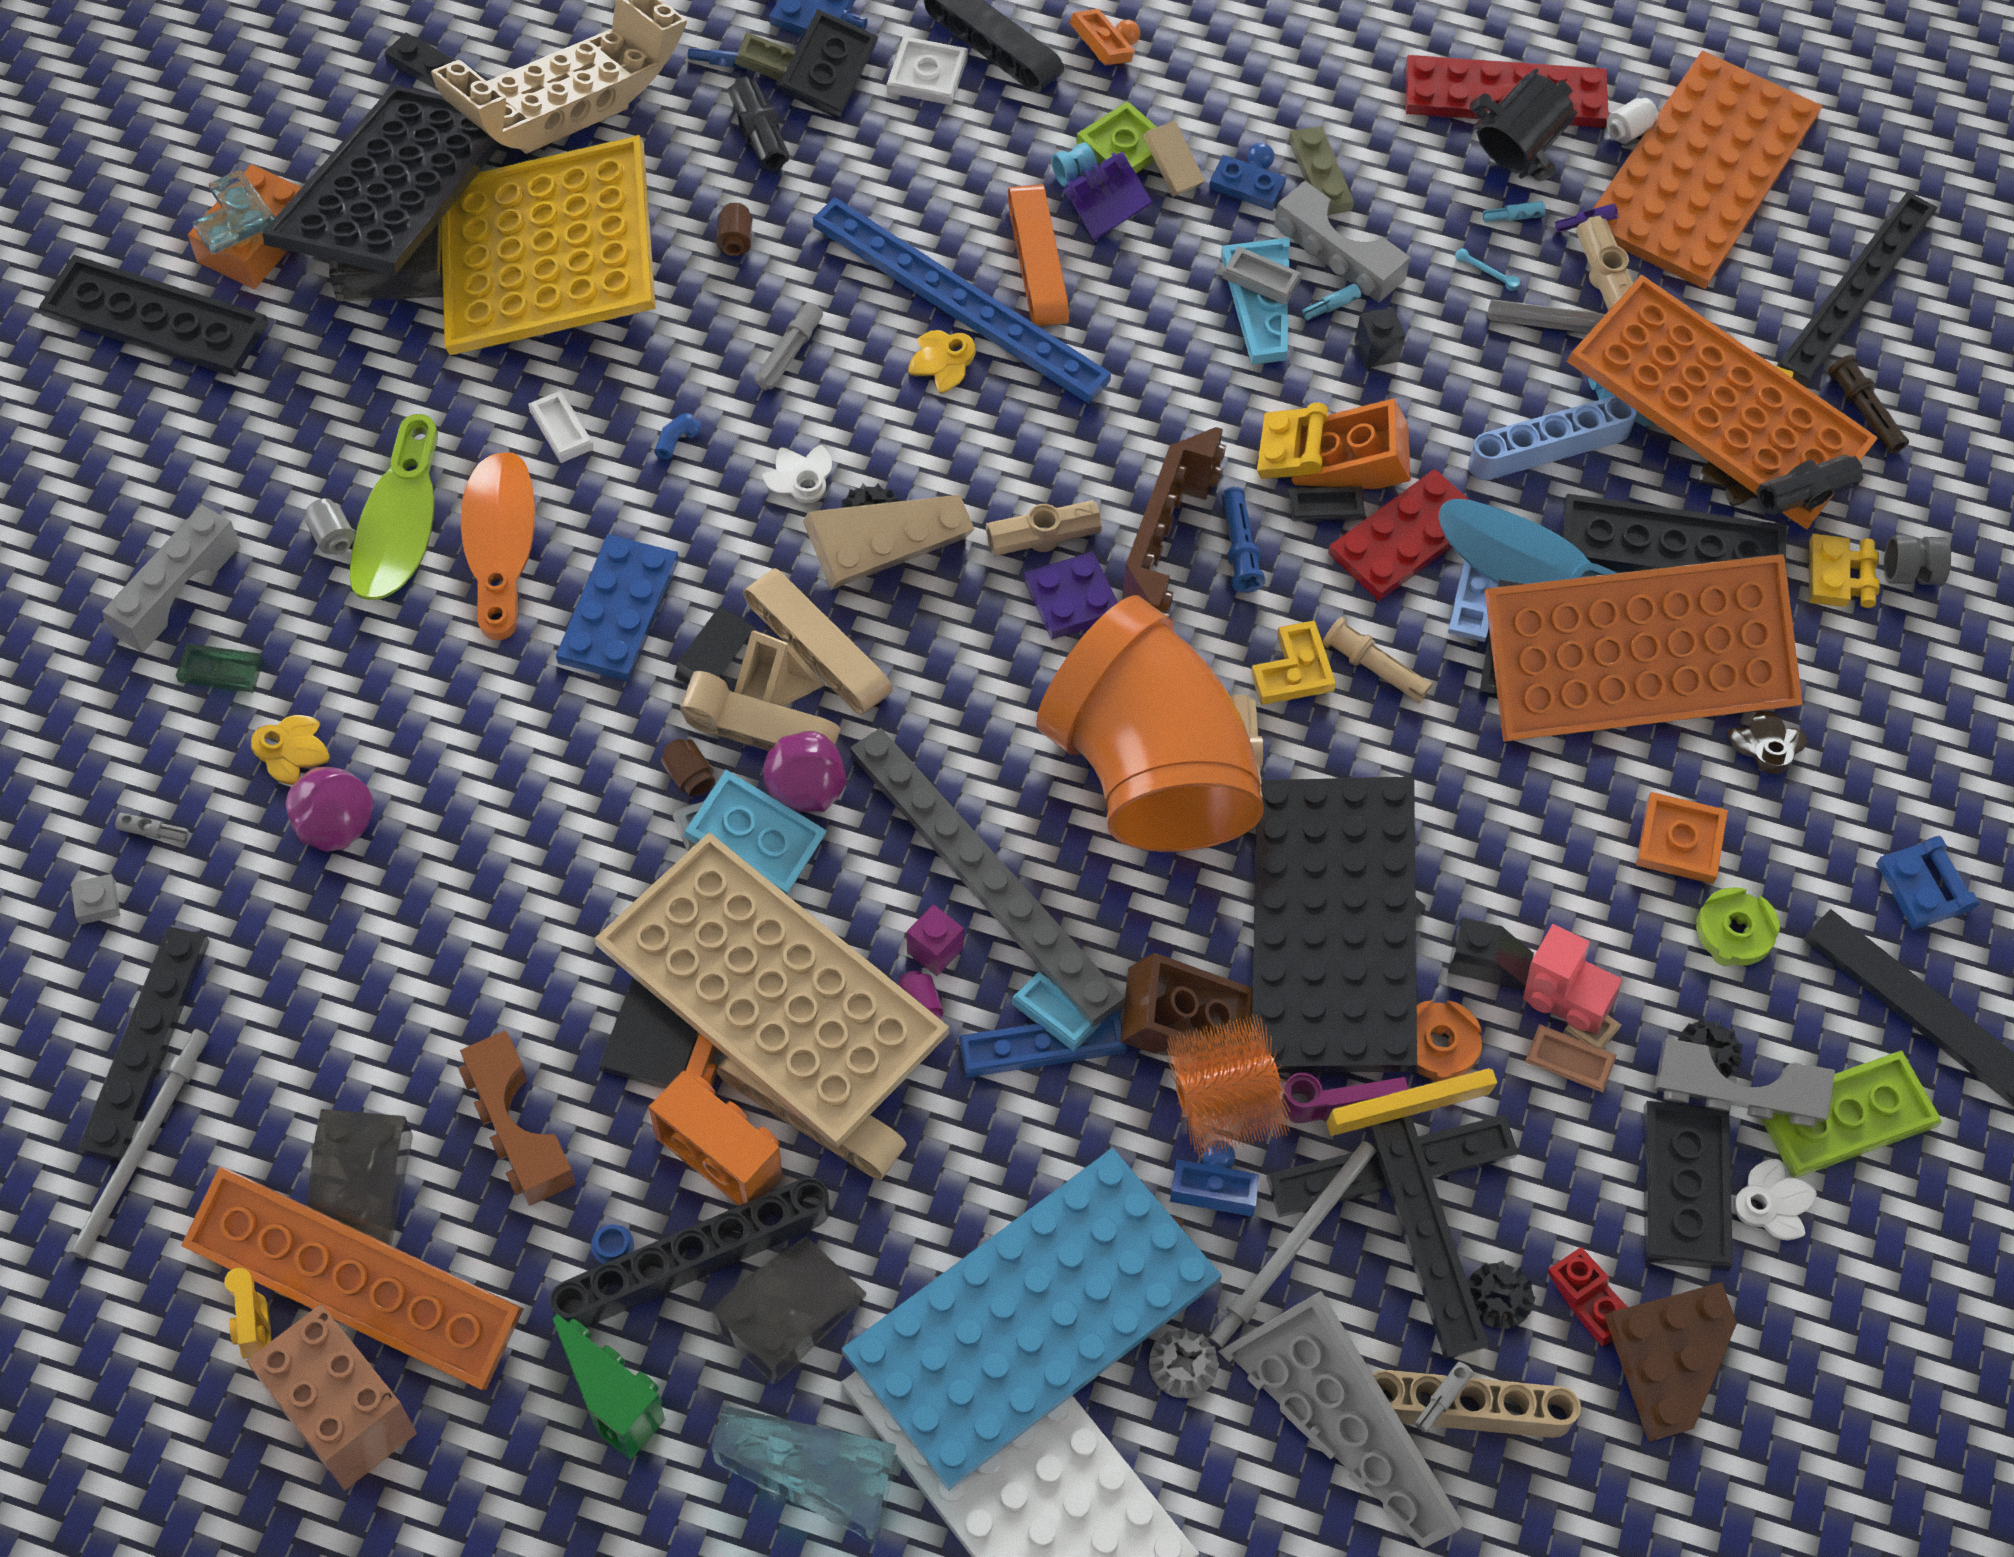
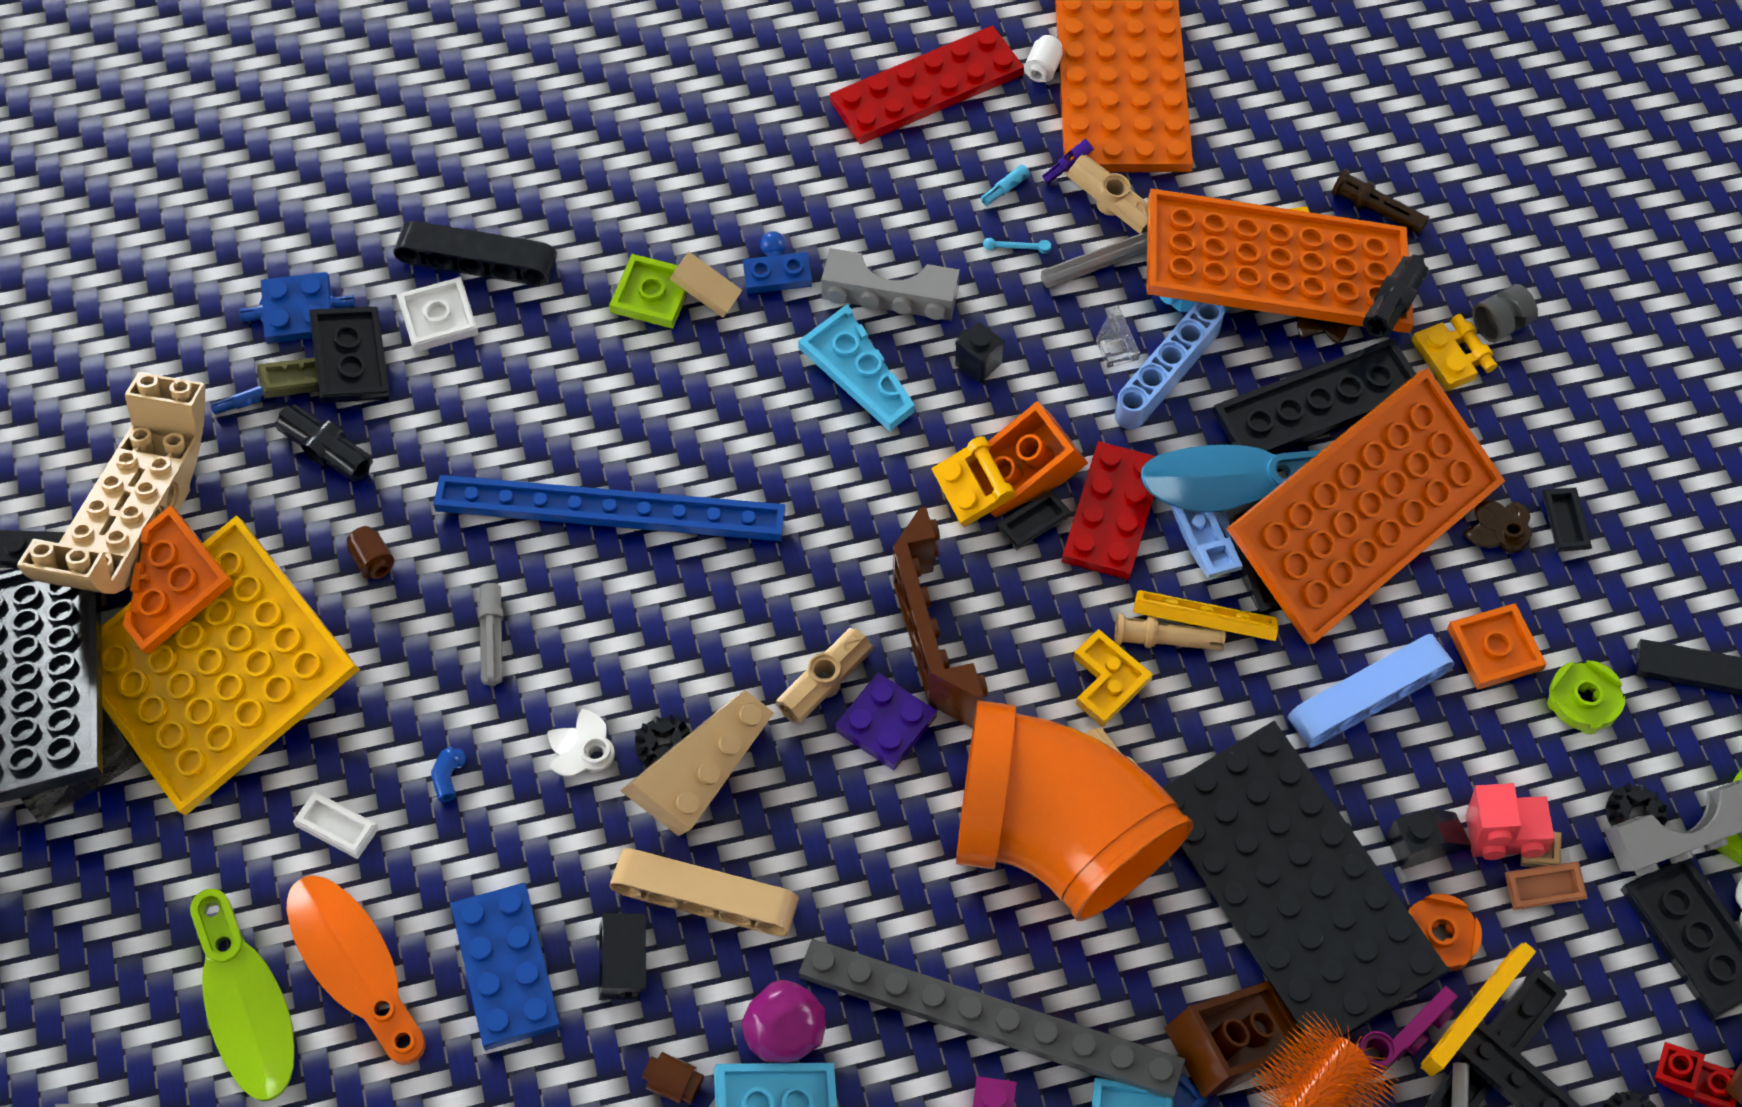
camera: 30 degrees left, 0 degrees up
light grey brick [305,498,355,555] -> none
tan beam [680,671,841,751] -> none
tan slope [734,630,825,707] -> none
yellow plate [908,330,976,394] -> none
orange beam [1008,184,1069,327] -> none
medium azure wheel [1051,143,1097,187] -> none
dark purple hinge [1063,152,1153,241] -> none
orange plate [1069,9,1140,66] -> none
blue pin [1221,487,1266,593] -> none
light grey tile [1222,246,1302,305] -> none
olive plate [1288,126,1354,215] -> none
medium azure piece [1302,283,1361,321] -> none
black container [1469,69,1578,182] -> none
black tile [1777,191,1938,387] -> none
blue plate [1876,836,1980,930] -> none
none -> orange plate [123,505,234,655]
none -> clear tile [1096,305,1140,368]
none -> yellow tile [1133,590,1278,641]
none -> light blue beam [1287,634,1454,748]
none -> black tile [1541,487,1592,552]

